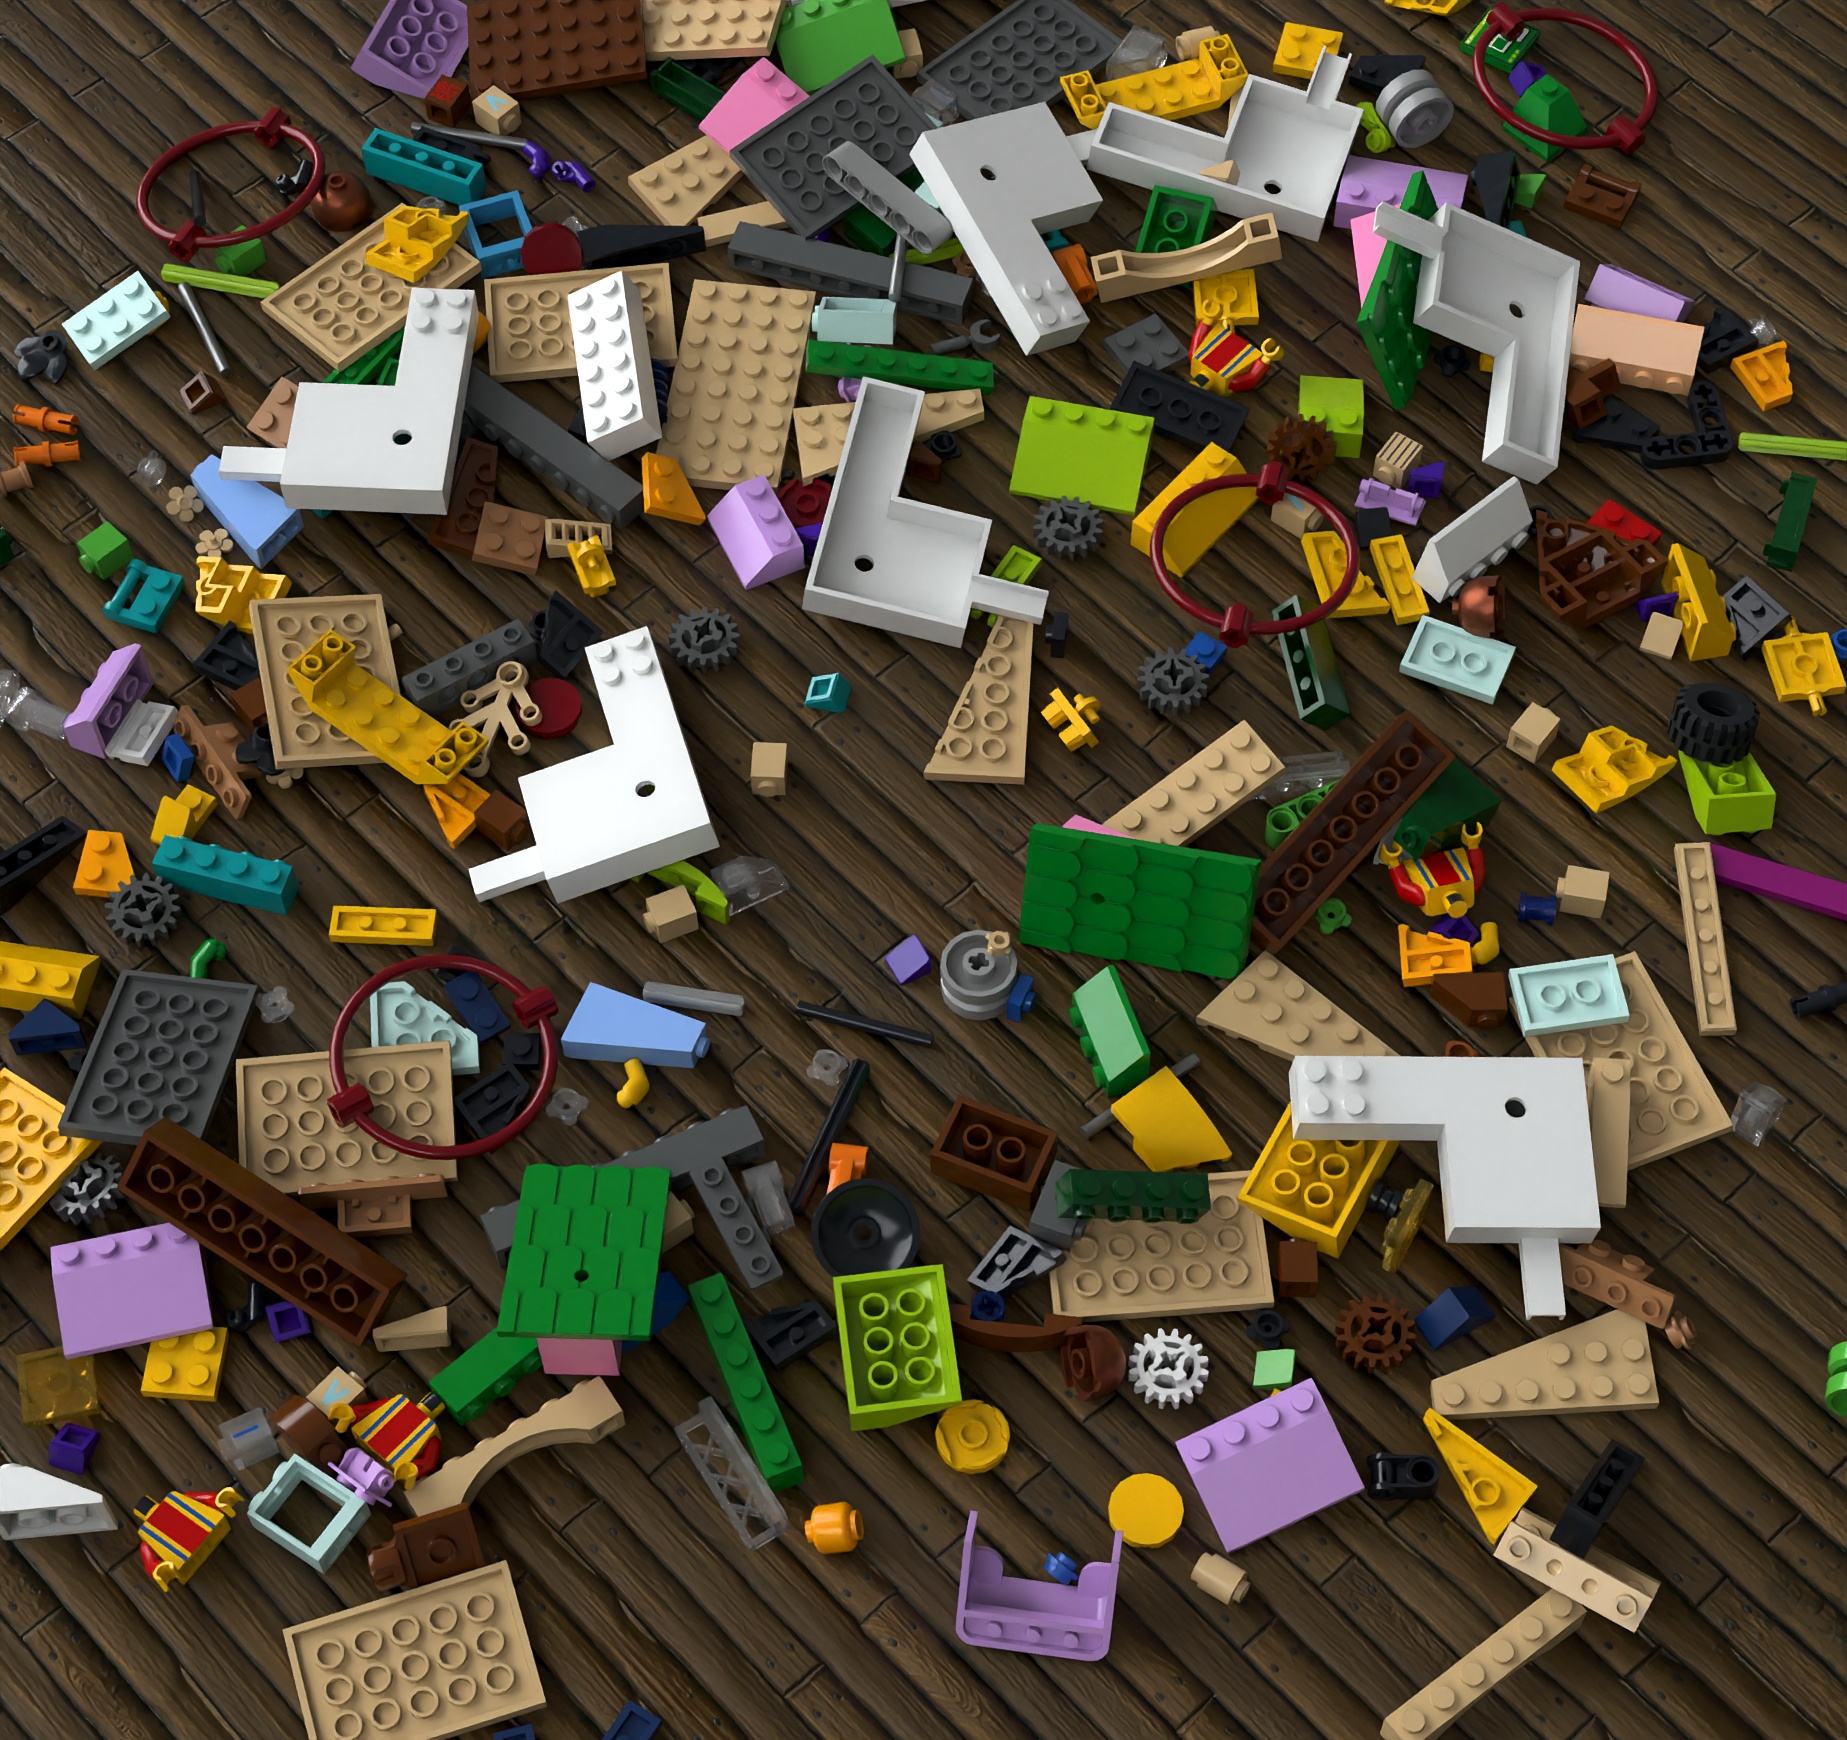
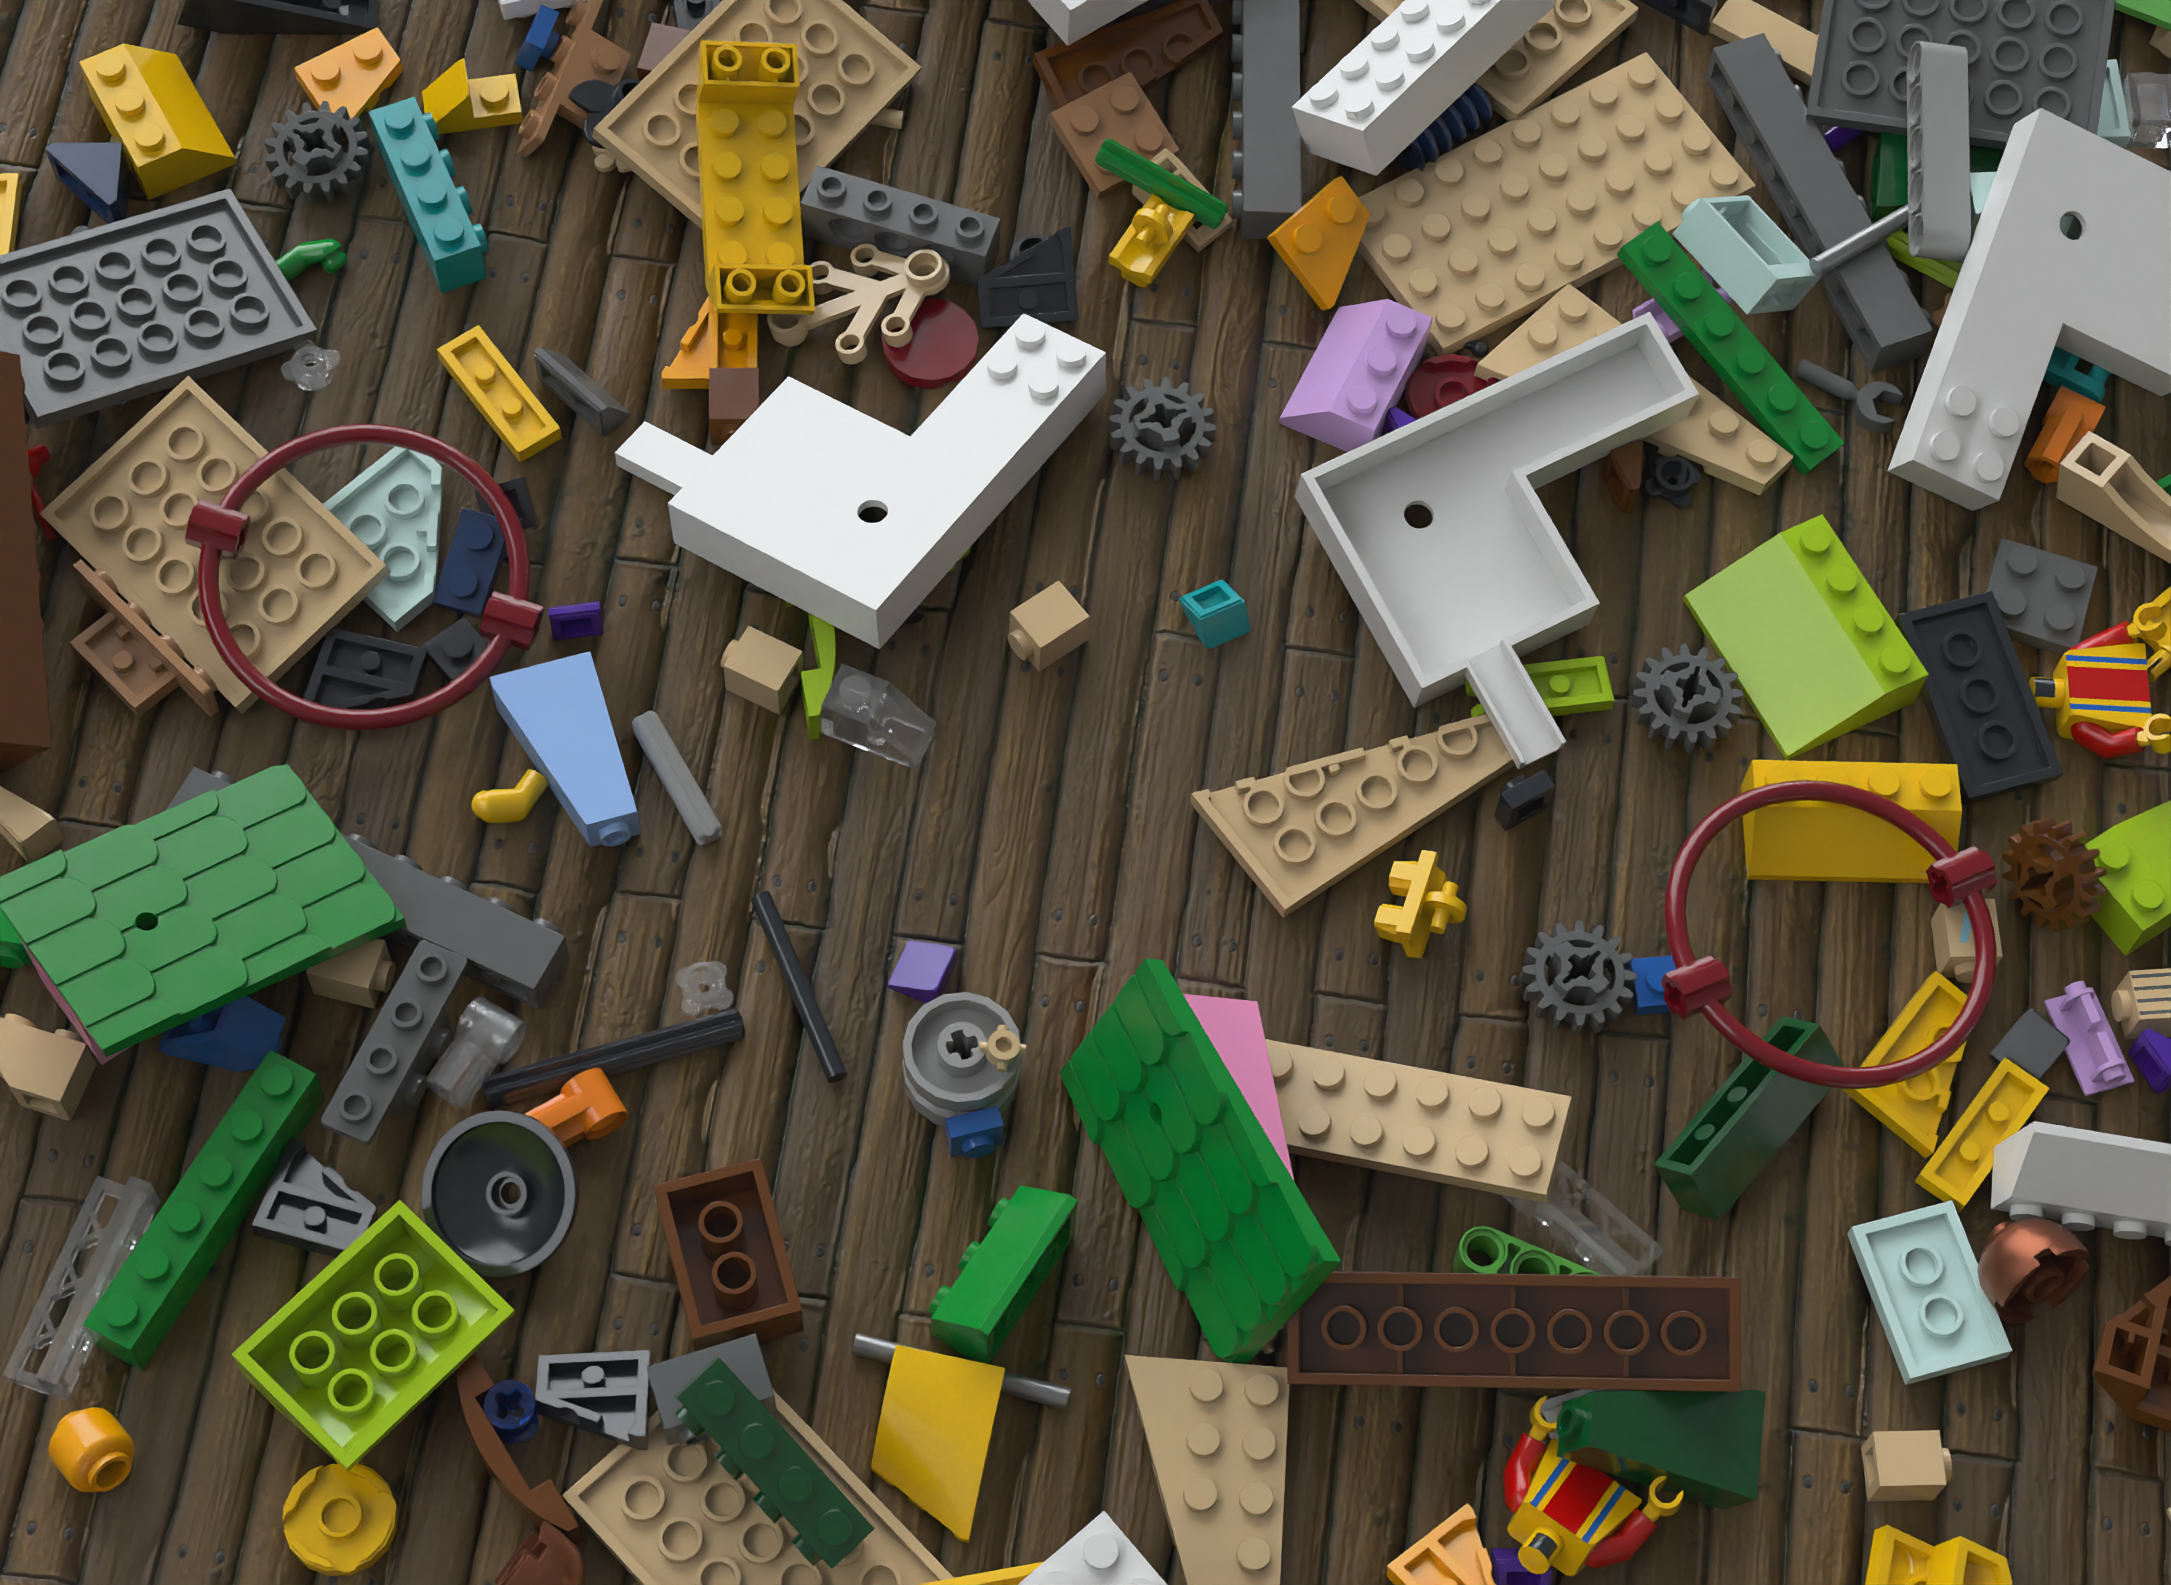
camera: 45 degrees right, 5 degrees up
clear plate [546,1087,588,1126] -> none
bright green plate [1311,898,1352,934] -> none
none -> dark grey slope [534,347,630,437]
none -> dark purple slope [548,601,604,640]
none -> green axle [1095,139,1228,229]

